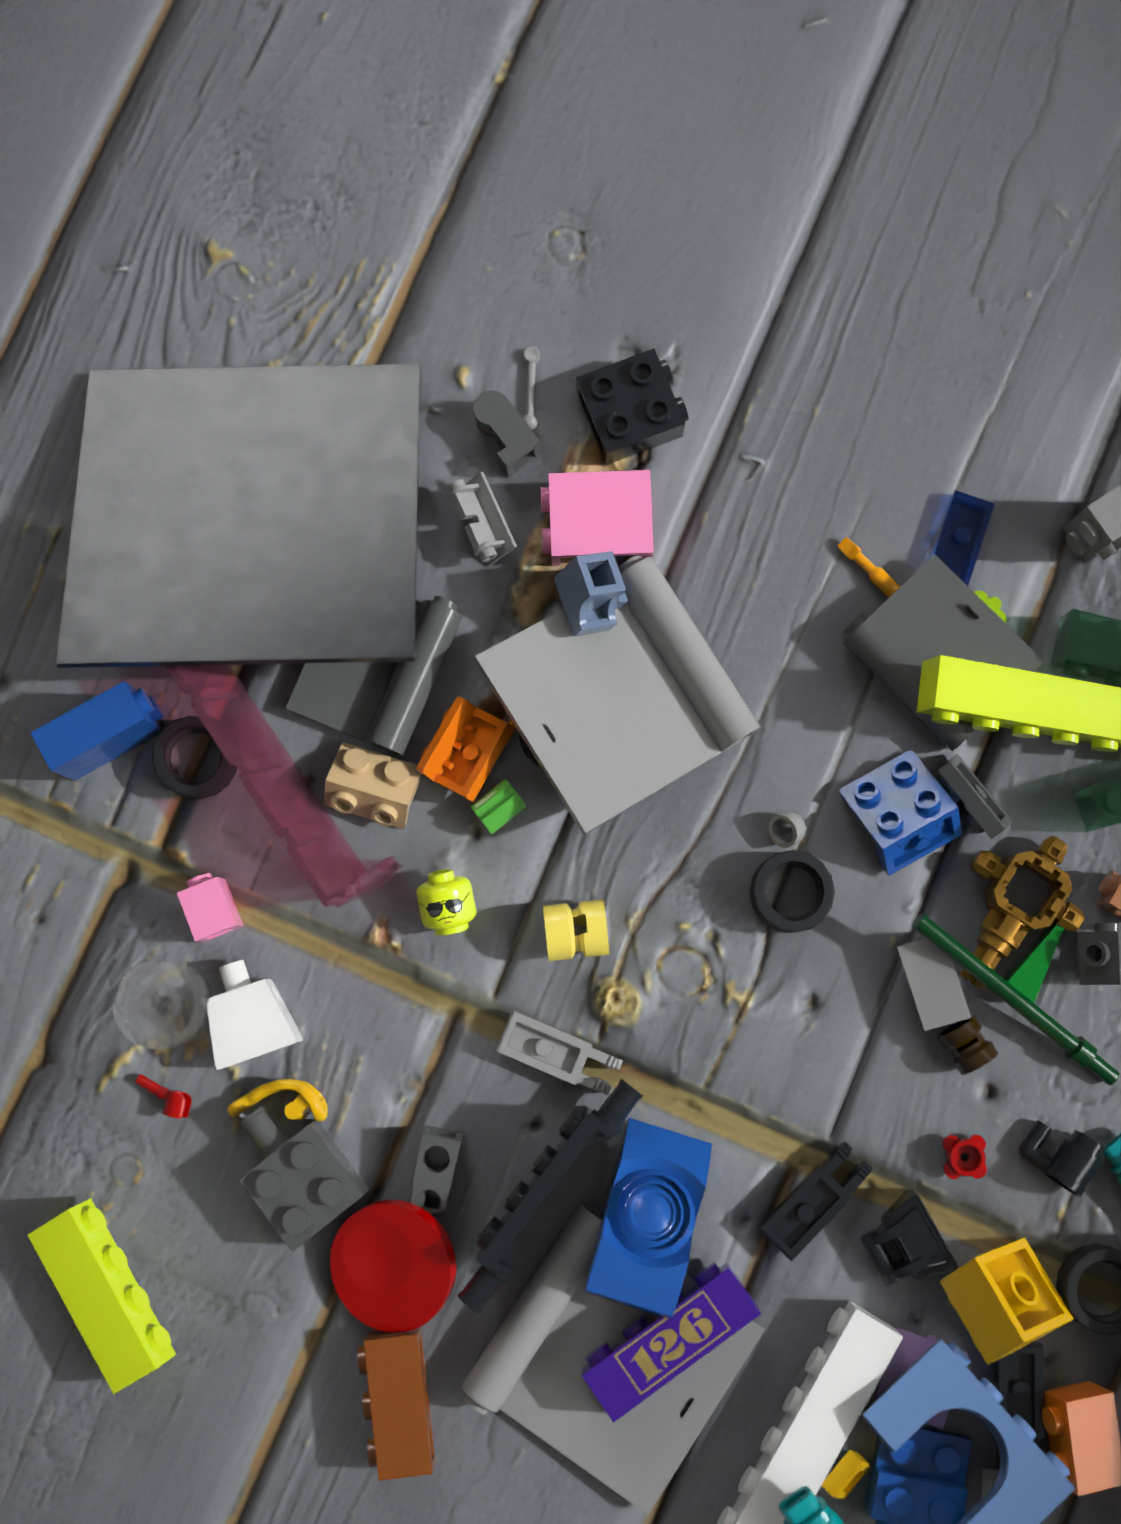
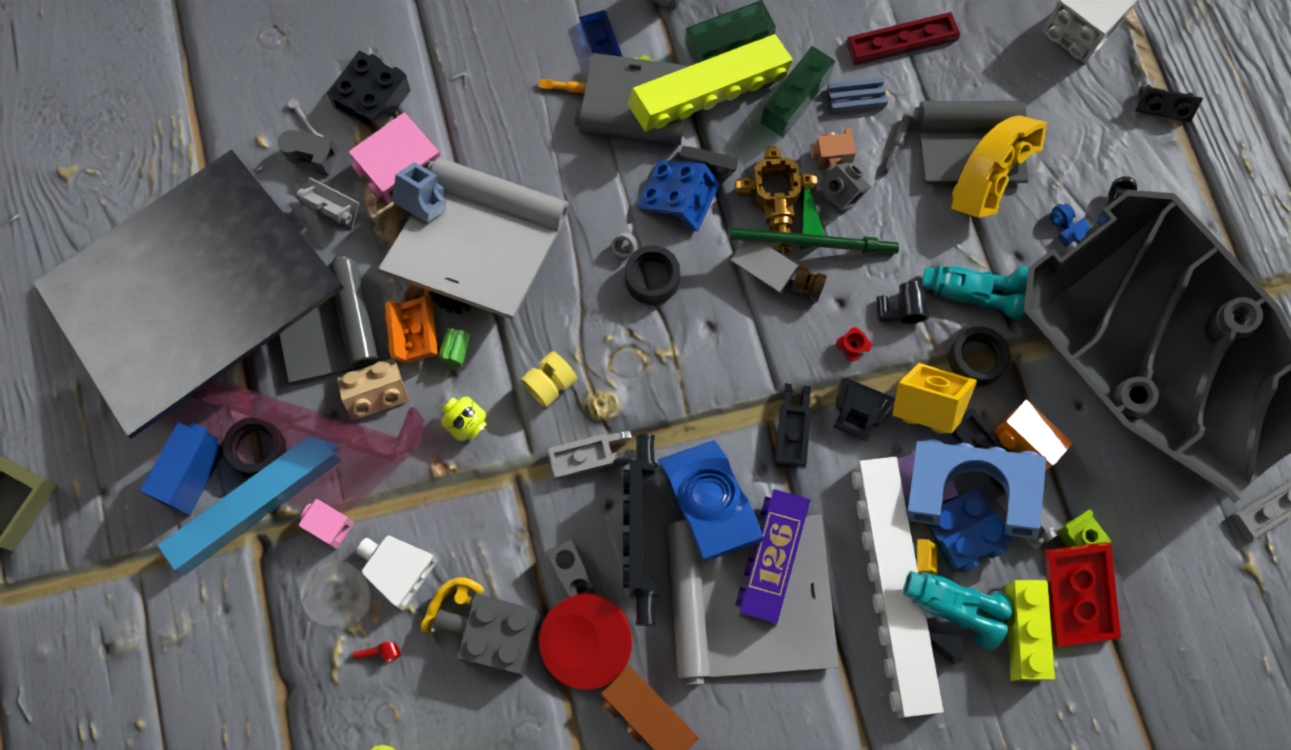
camera: 40 degrees left, 10 degrees down
none -> dark azure brick [157,430,341,575]

